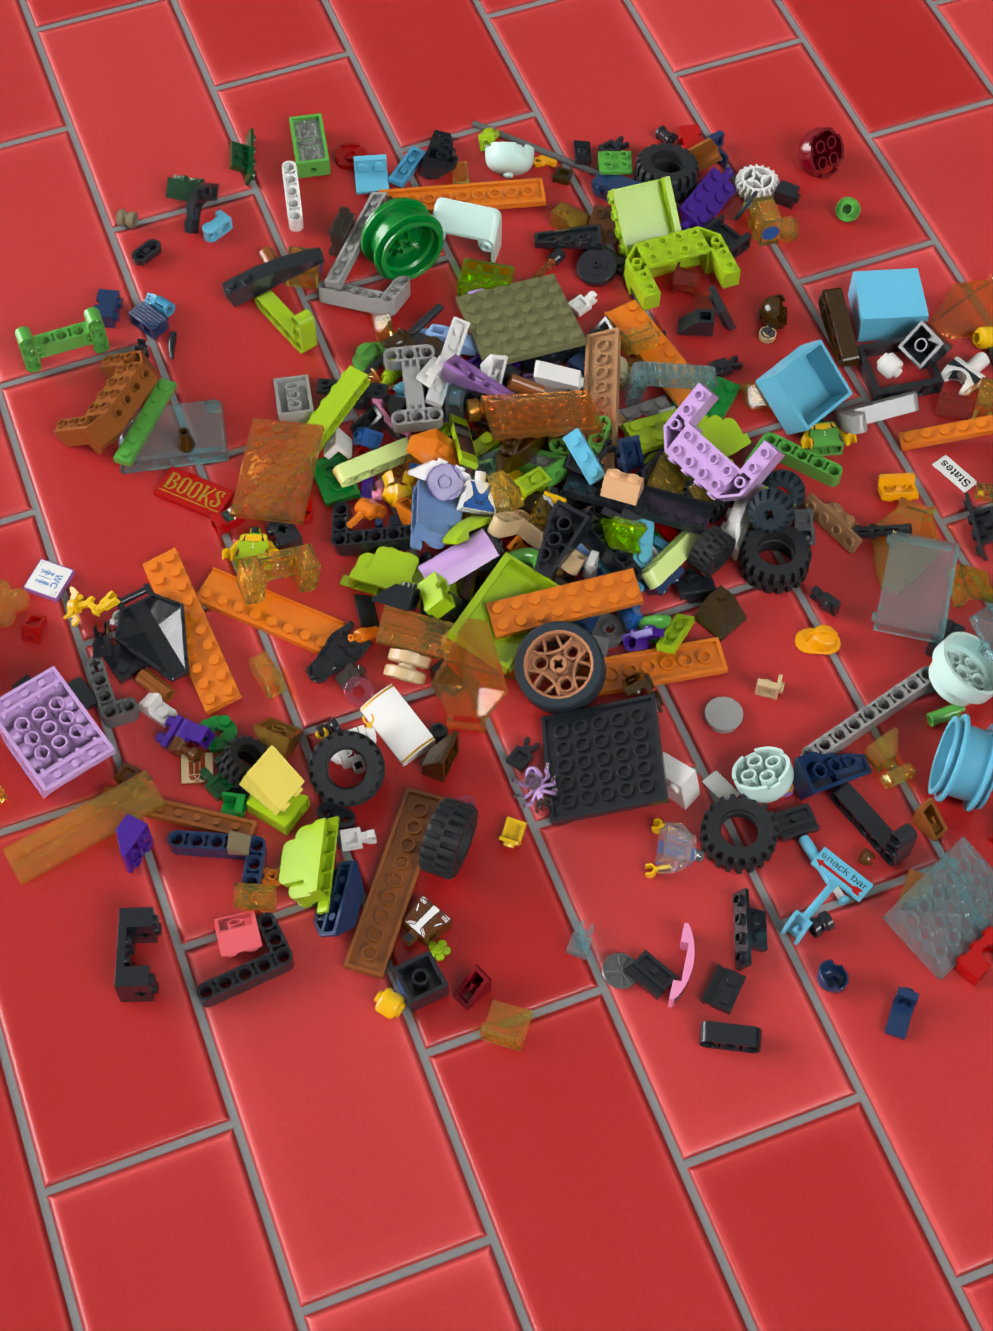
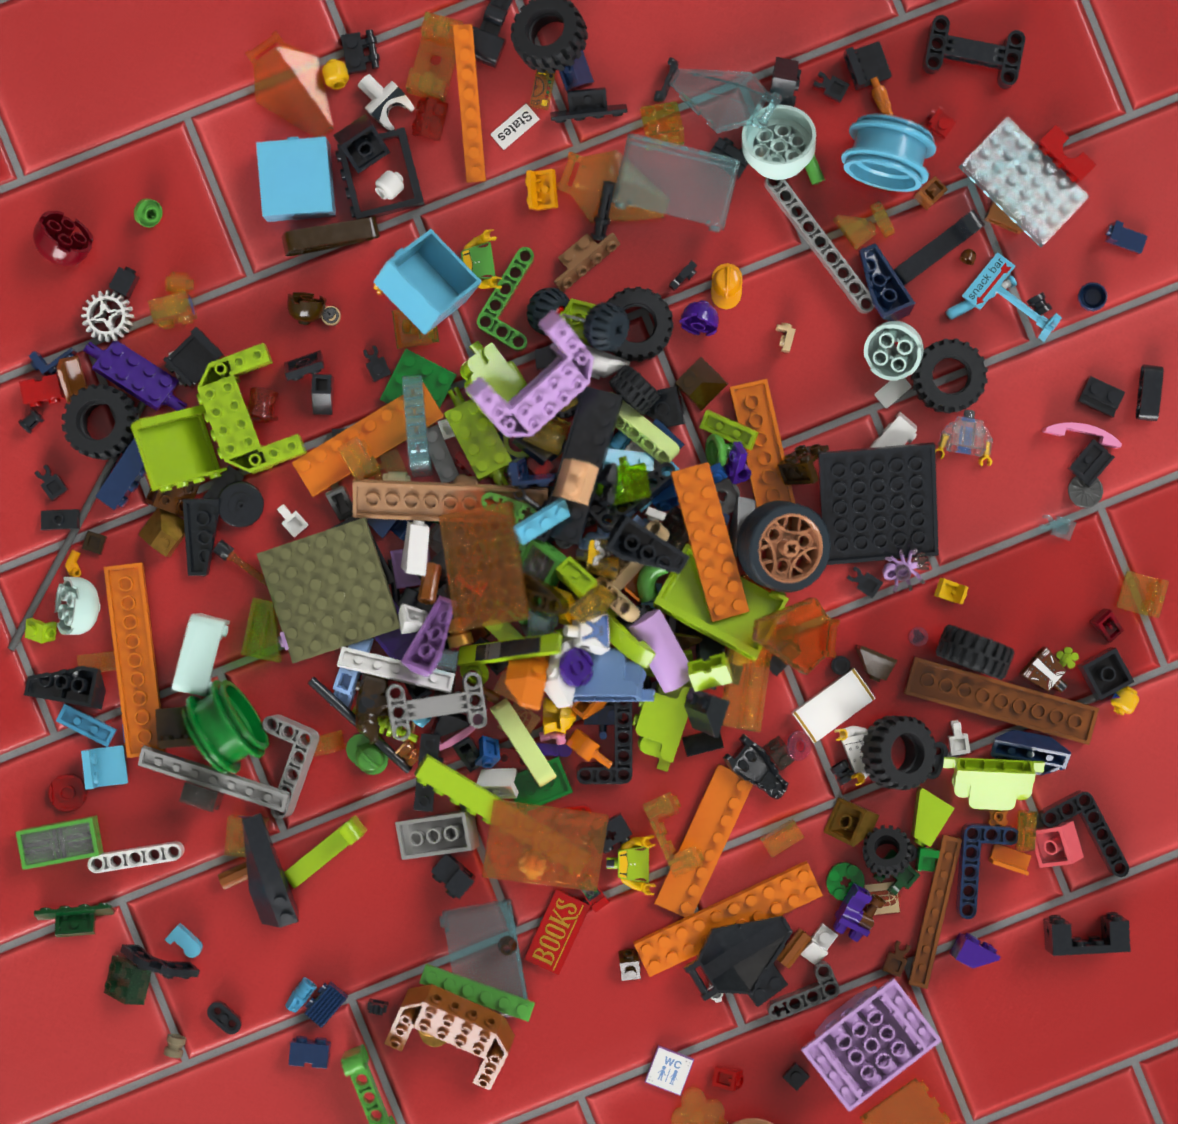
camera: 90 degrees left, 30 degrees up
clear yellow plate [2,770,166,885] -> none
yellow piece [63,586,120,627] -> none
black slope [67,676,98,711] -> none
black hinge [93,621,113,658] -> none
black helmet [168,331,177,359] -> none
dark tan slope [227,830,251,856] -> none
light yellow slope [239,745,305,815] -> none
orange piece [348,626,383,643] -> none
tan wheel [383,648,431,685] -> none
white bracket [416,351,454,388] -> none
bright green bracket [597,151,633,175] -> none
light grey tile [704,697,744,734] -> none
black bracket [733,888,768,971] -> none
black wheel [734,191,758,220] -> none
black plate [774,803,820,842] -> none
black slope [794,508,816,545] -> none
light grey beam [835,391,919,434] -> none
none -> black brick [431,854,476,899]
none -> bracket [618,949,641,981]
none -> dark purple cylinder [680,300,719,336]
none -> orange panel [988,844,1031,876]

